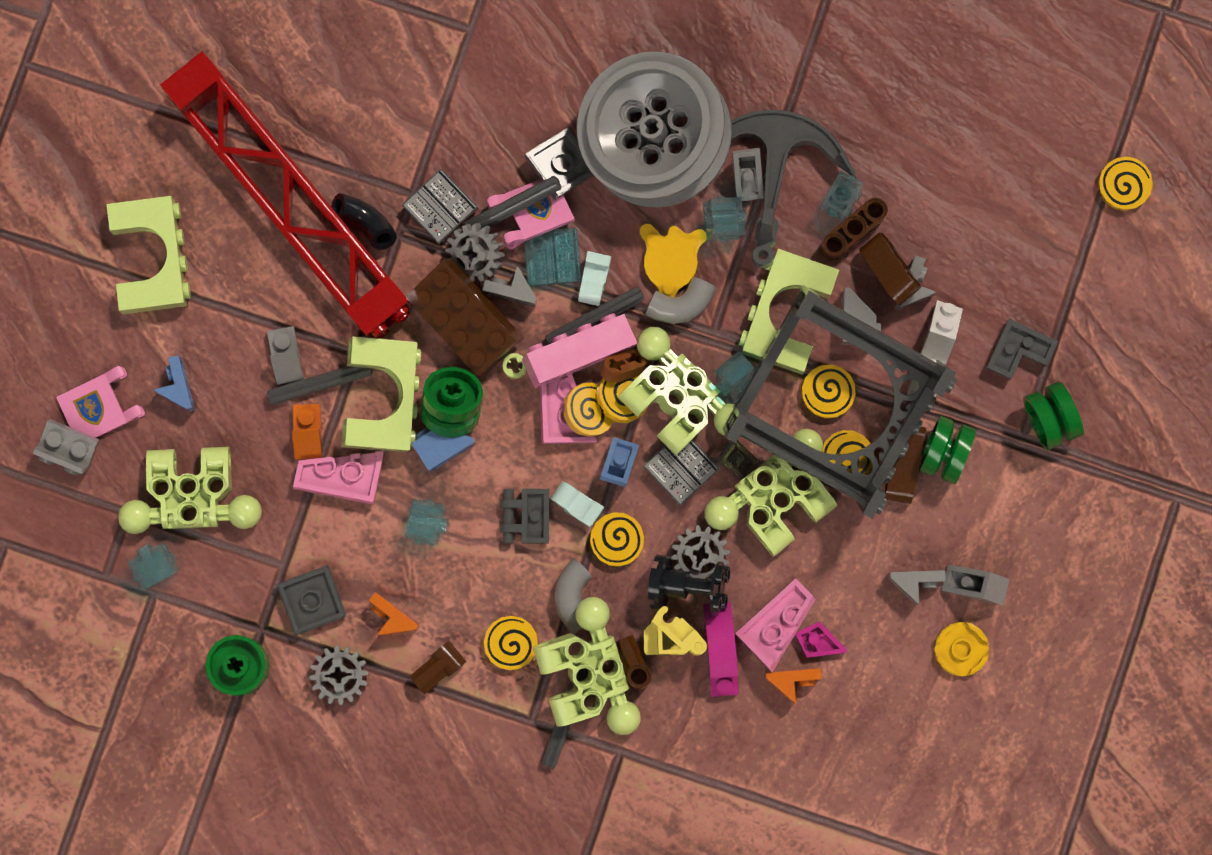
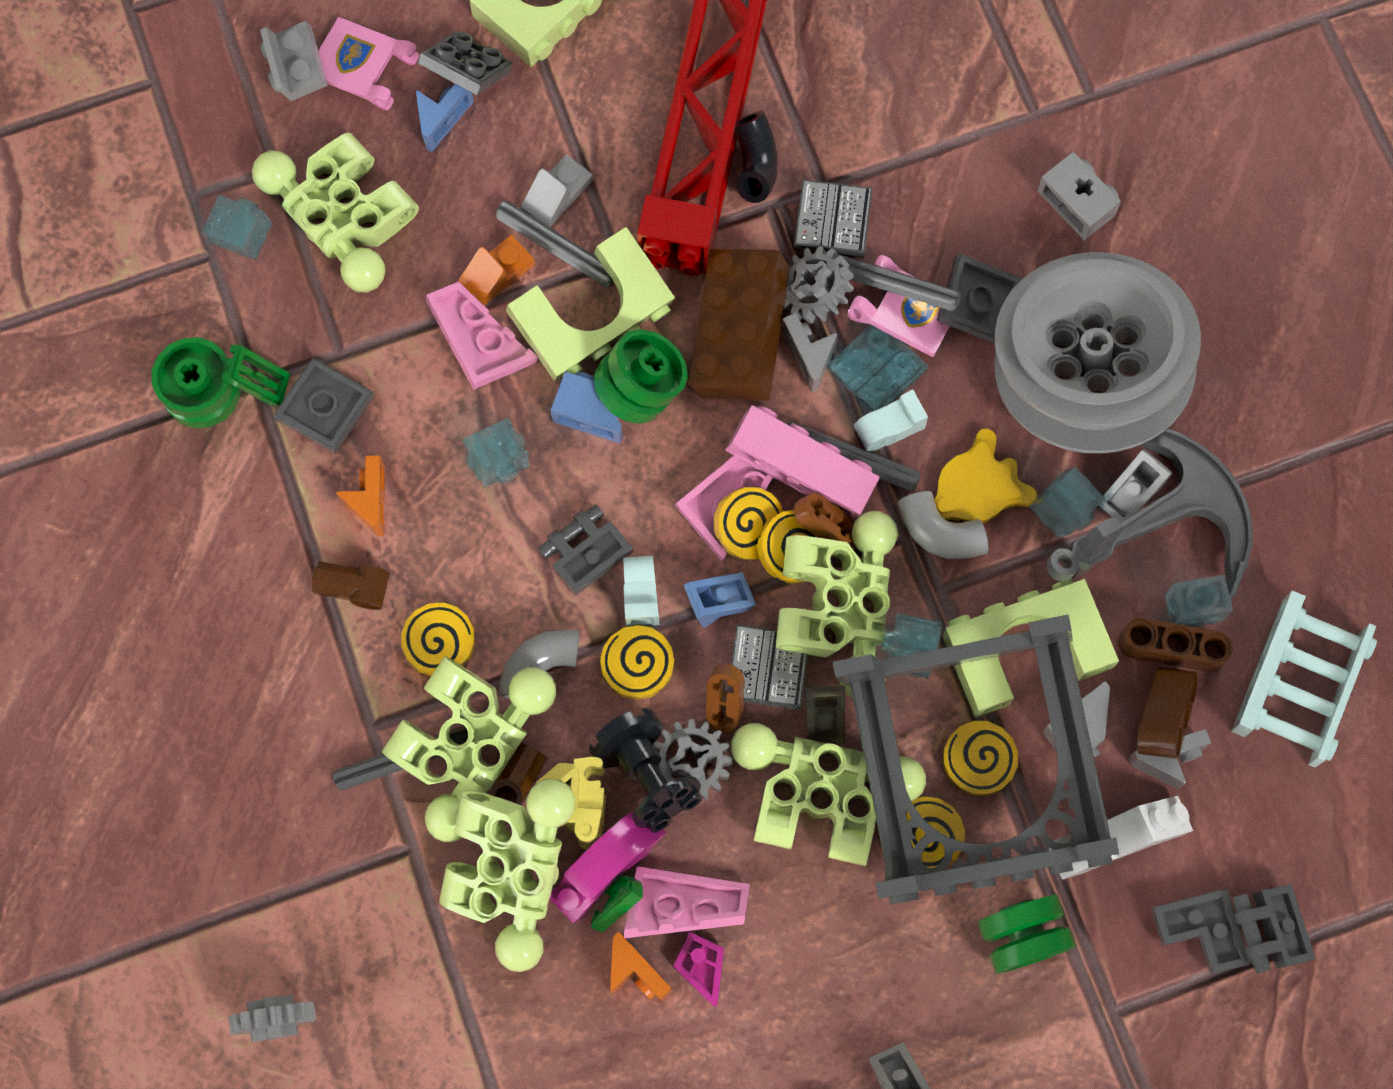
camera: 55 degrees right, 10 degrees down
light grey gear [309,646,369,705] -> none
yellowish green bush [503,353,526,379] -> none
reddish brown beam [884,422,926,504] -> none
light grey slope [888,570,946,605] -> none
green wheel [1023,381,1084,451] -> none
none -> green tile [221,345,291,407]
none -> dark grey tile [418,31,513,95]
none -> yellowish green connector [439,779,575,972]
none -> green tile [591,875,643,933]
none -> dark orange beam [706,664,745,733]
none -> light grey brick [1037,152,1121,241]
none -> light aqua fence [1231,591,1377,768]
none -> dark grey plate [1233,884,1315,974]

